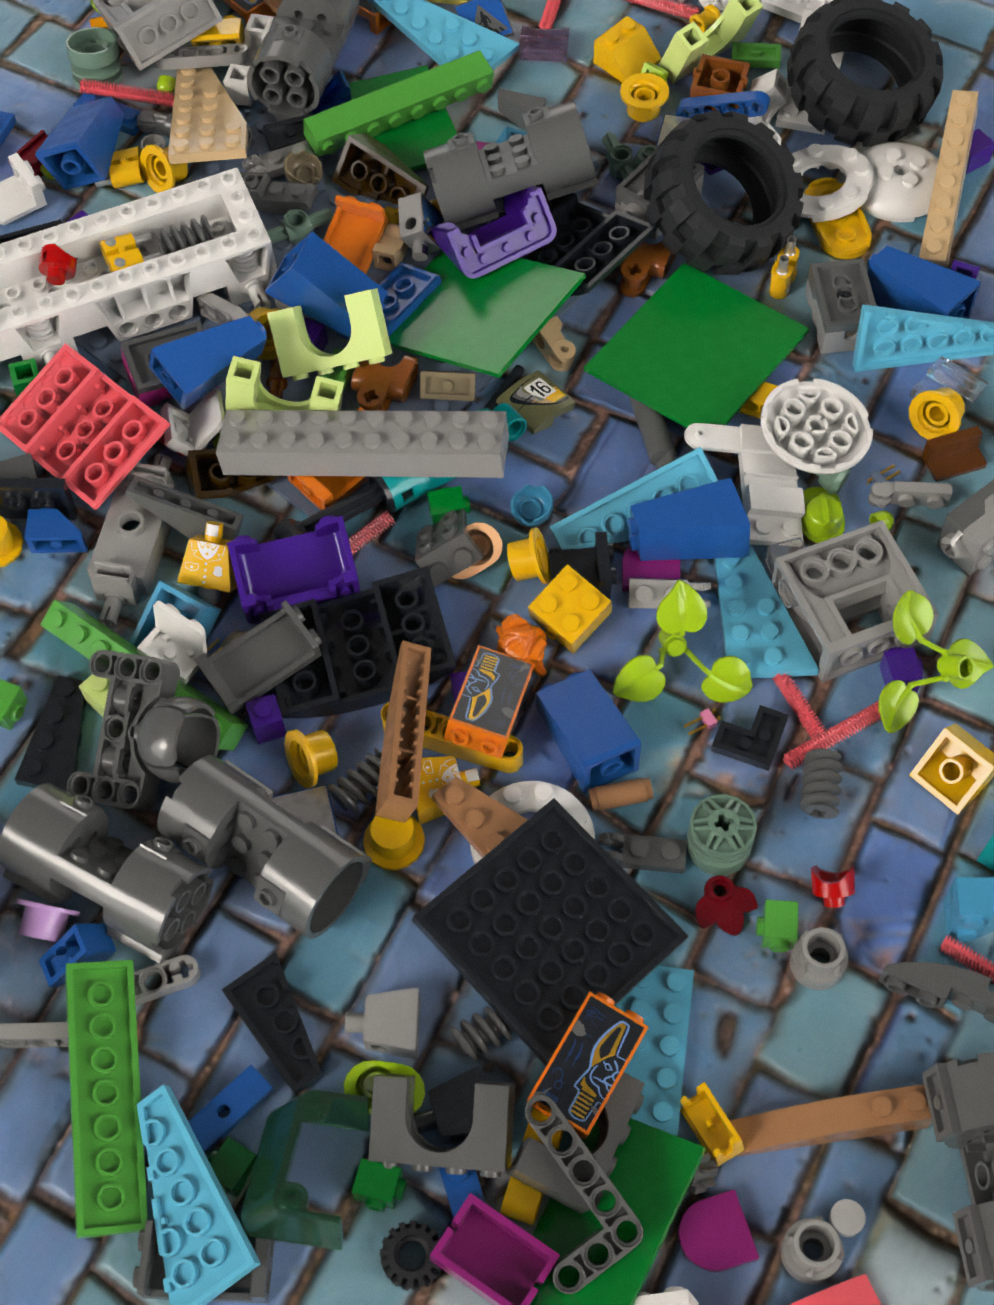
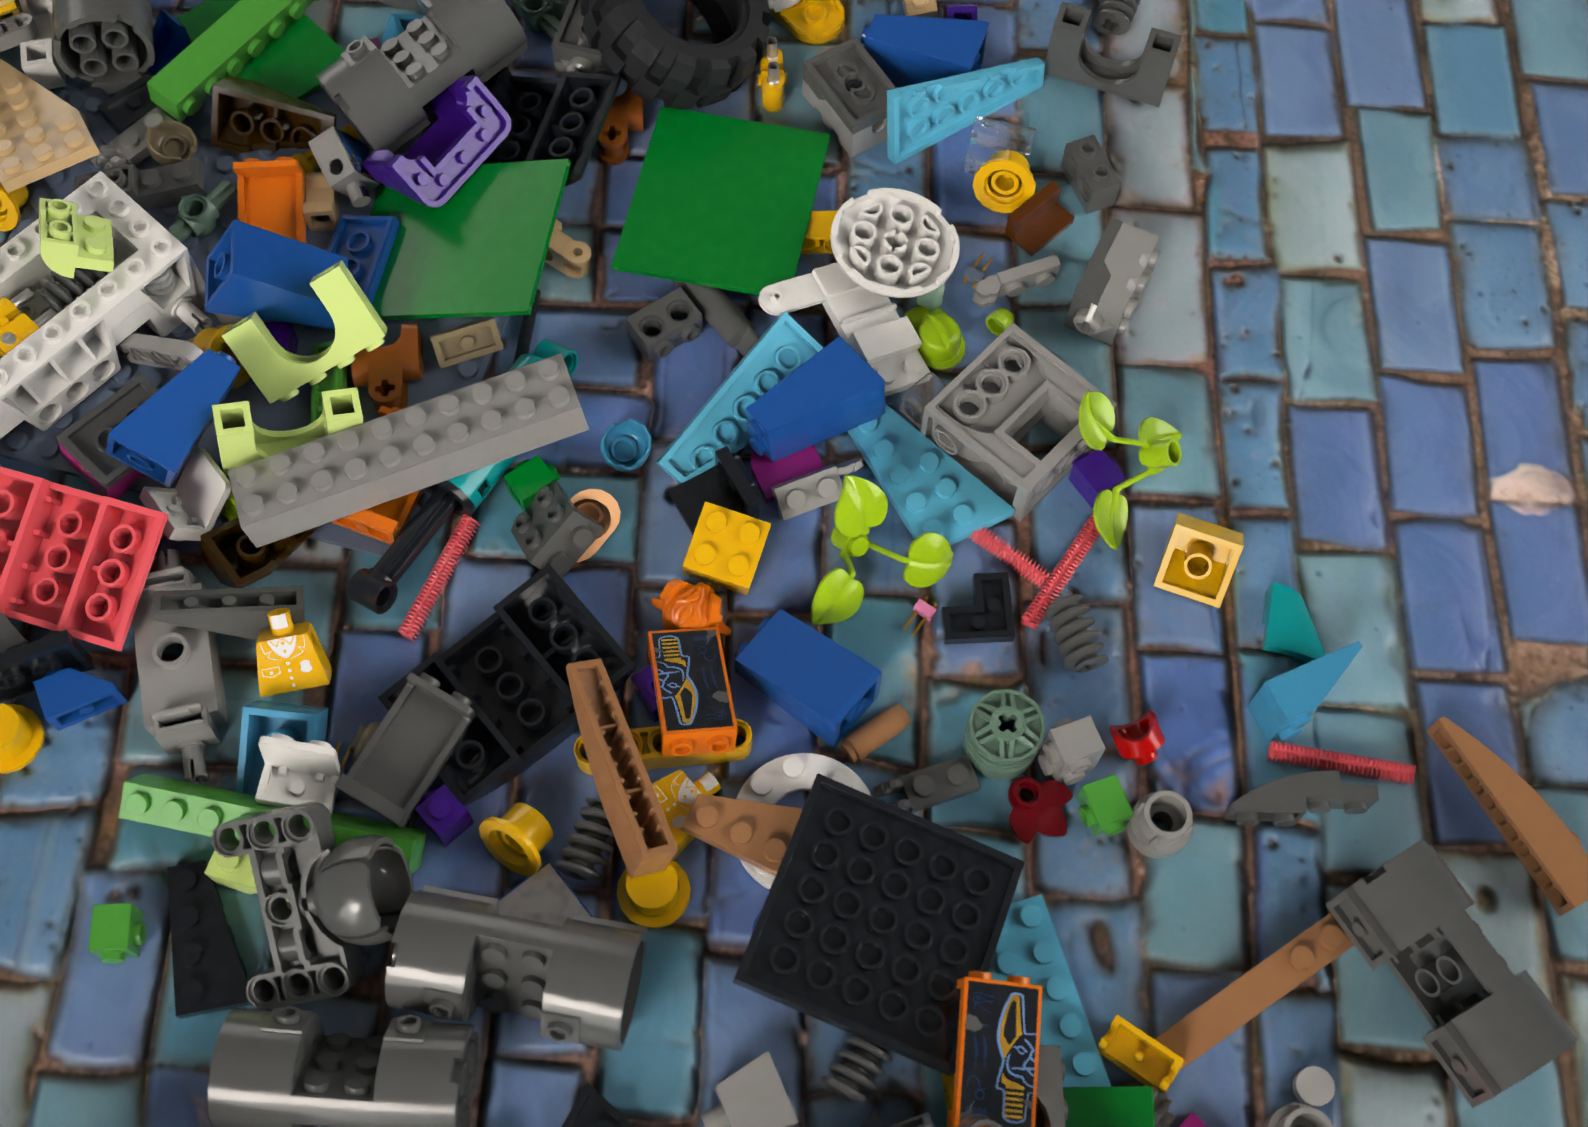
camera: 30 degrees left, 5 degrees up
dark grey hinge [198,586,222,606] -> none
dark purple windscreen [227,515,360,624] -> none
reddish brown axle [266,358,288,399] -> none
olive slope [496,370,576,434] -> none
yellow piece [507,527,551,584] -> none
none -> yellowish green brick [39,198,114,278]
none -> dark grey brick [626,287,703,363]
none -> light grey brick [1038,715,1106,785]

